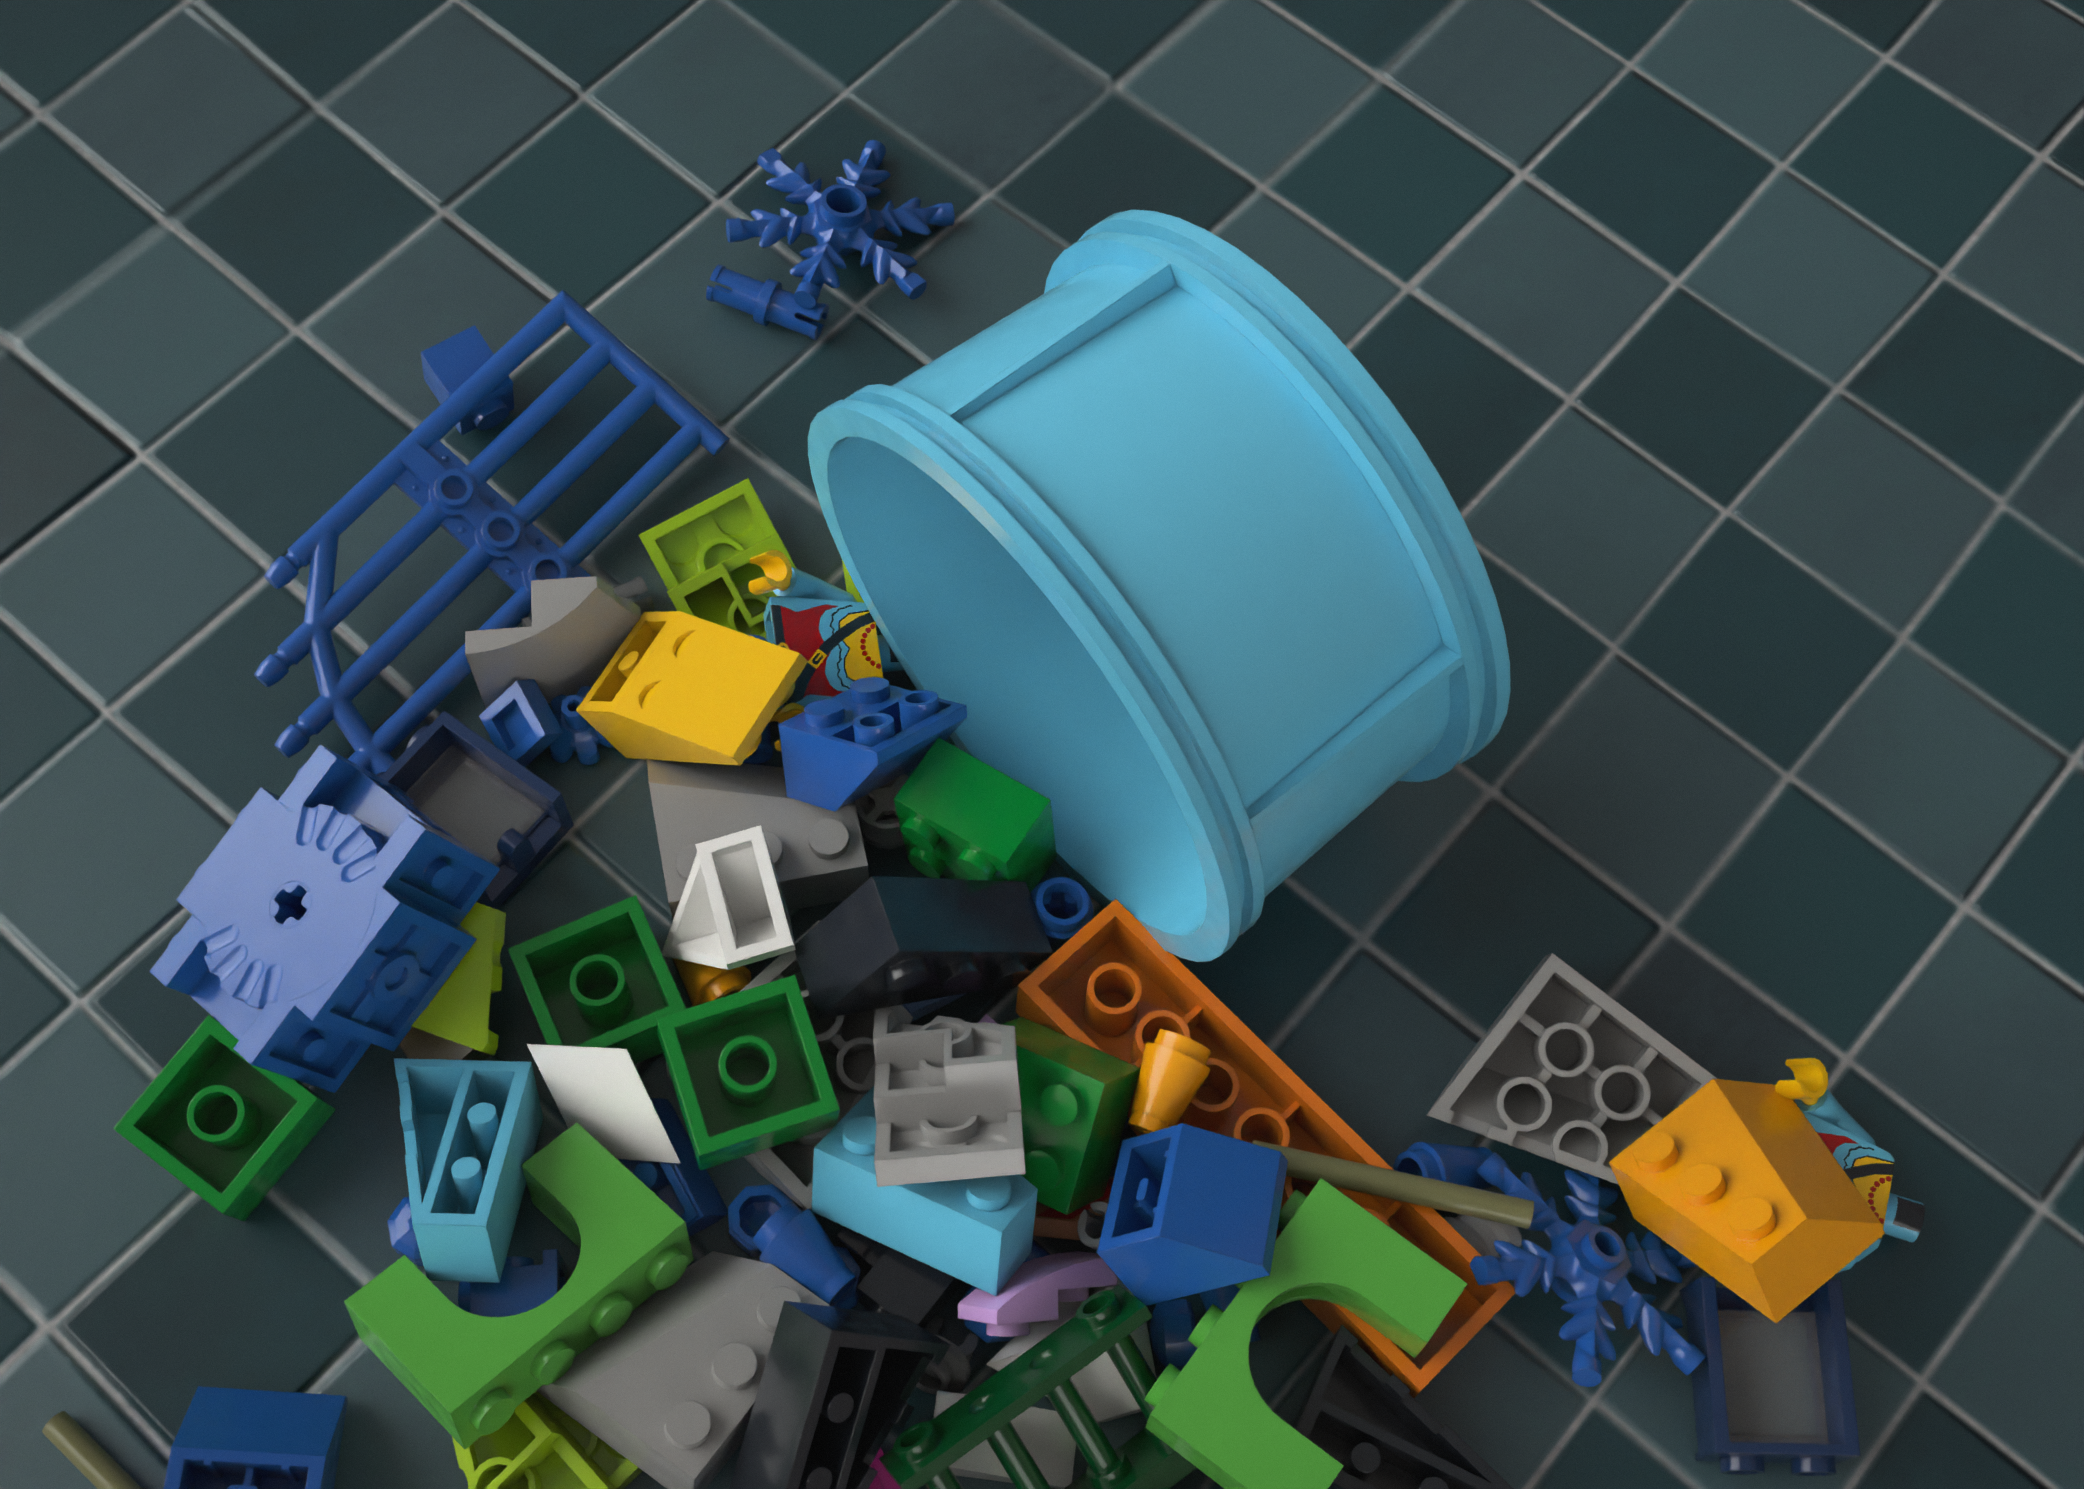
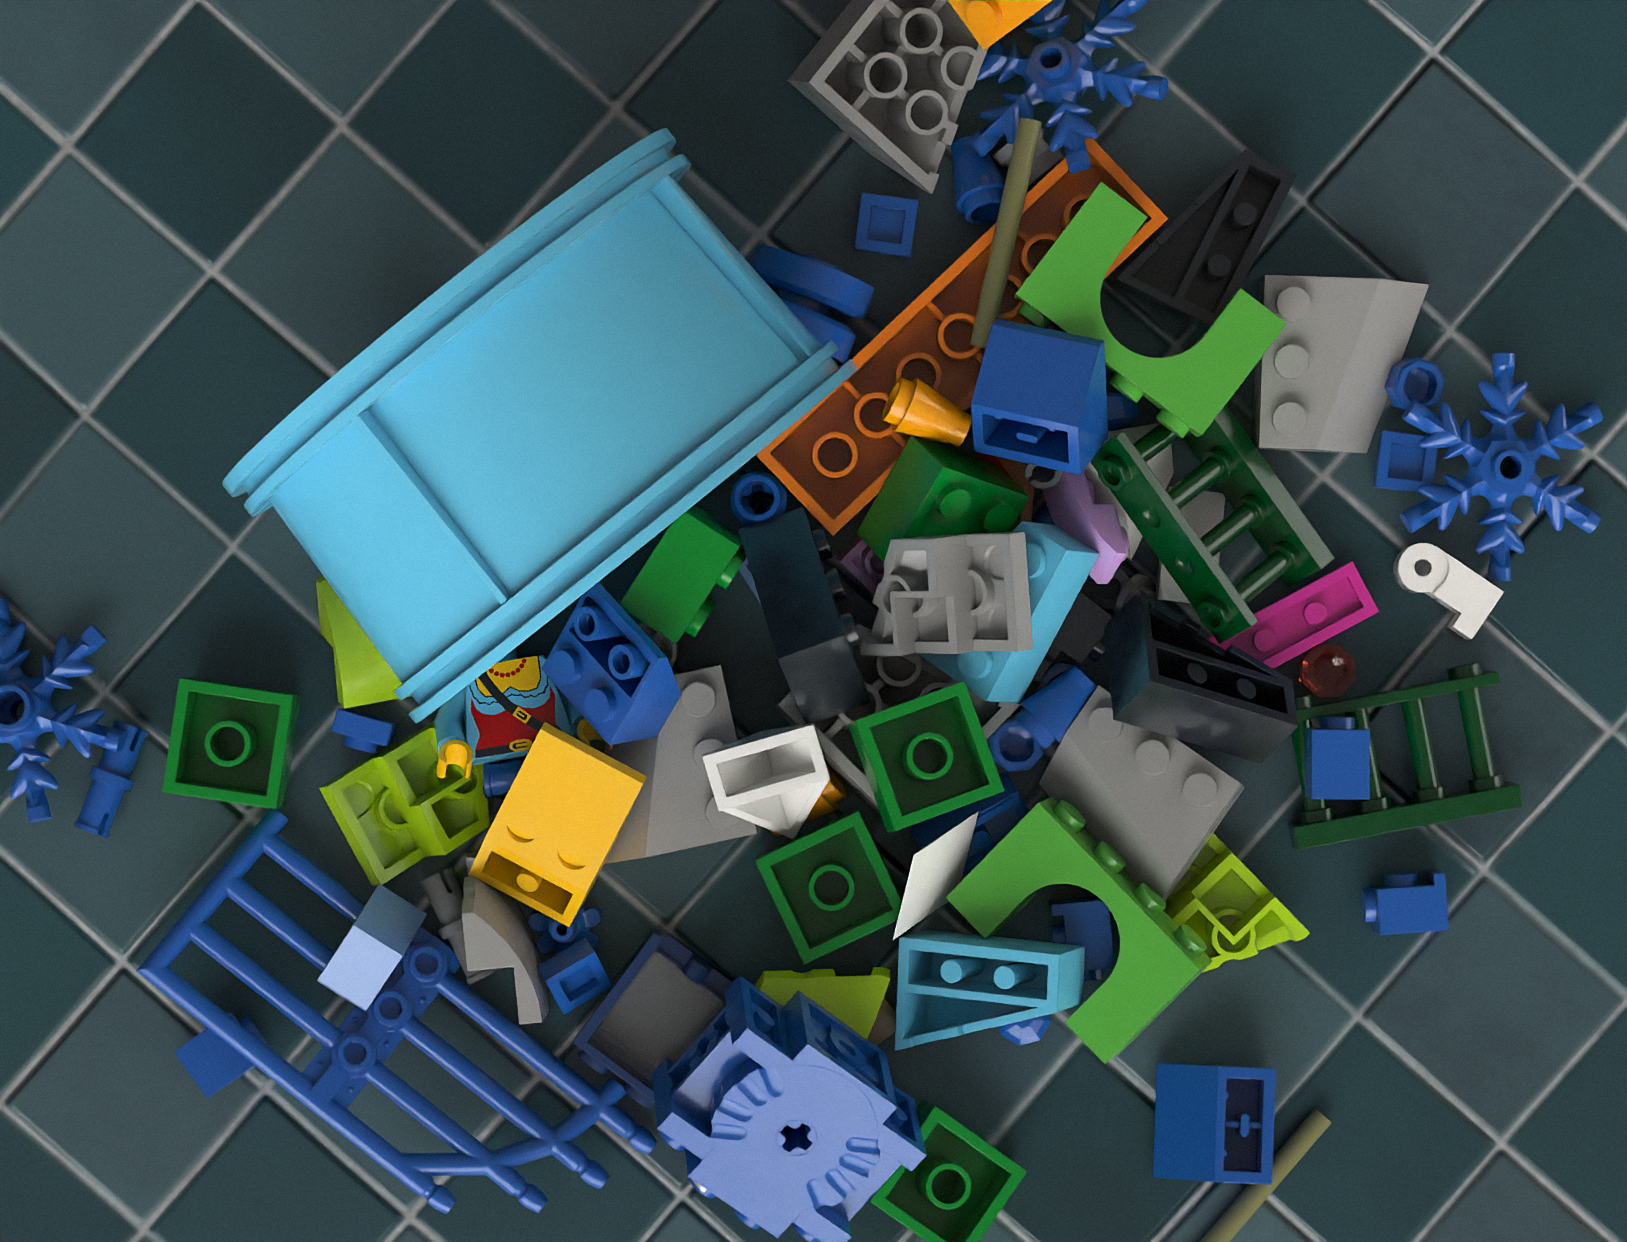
camera: 85 degrees left, 25 degrees up
none -> green brick [162,677,302,809]
none -> slope [317,884,427,1011]
none -> blue plate [331,708,398,753]
none -> blue wheel [750,244,875,364]
none -> blue plate [854,192,919,258]

